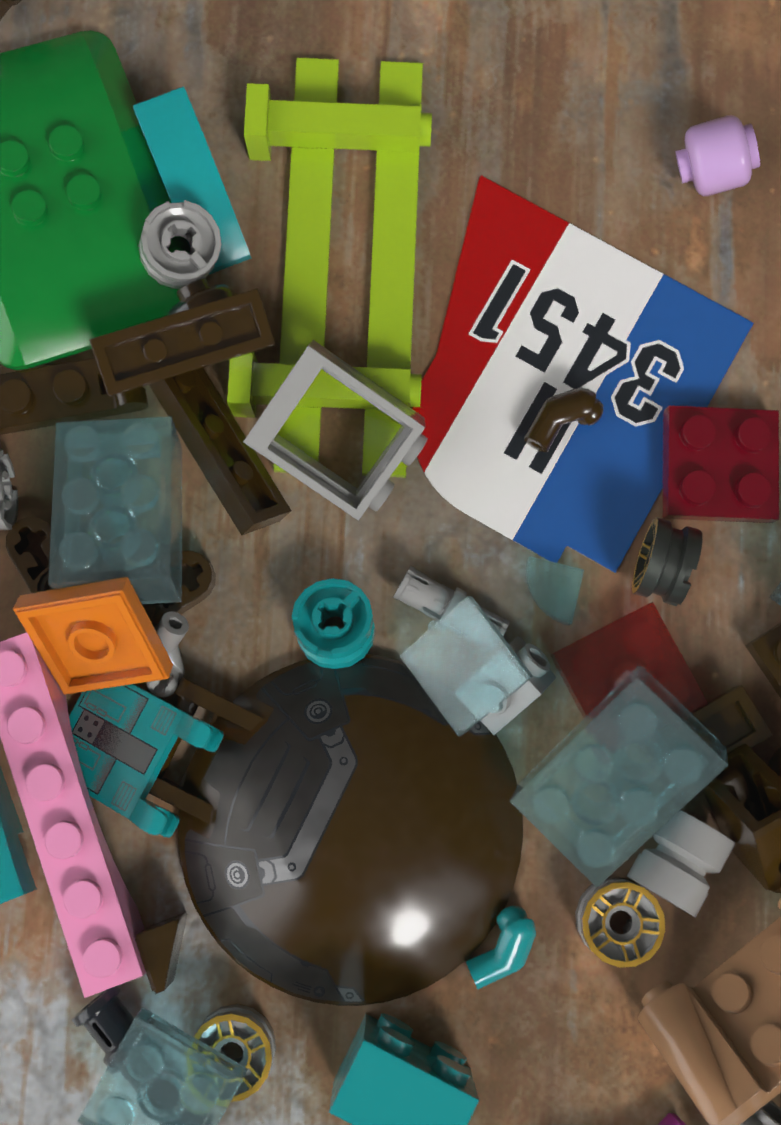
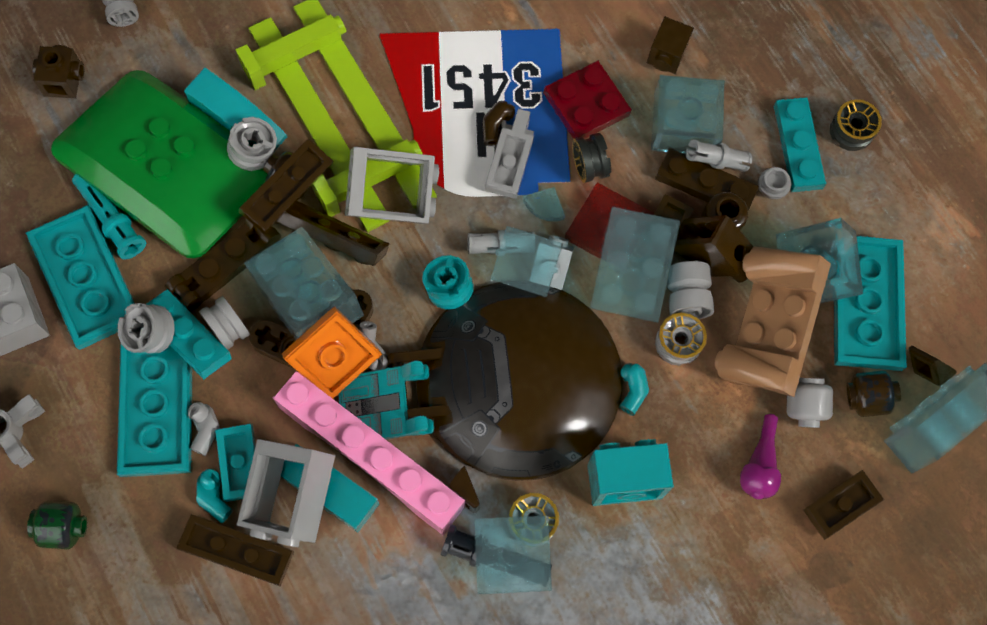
camera: 35 degrees left, 10 degrees down
none -> light grey hinge [485,109,534,199]

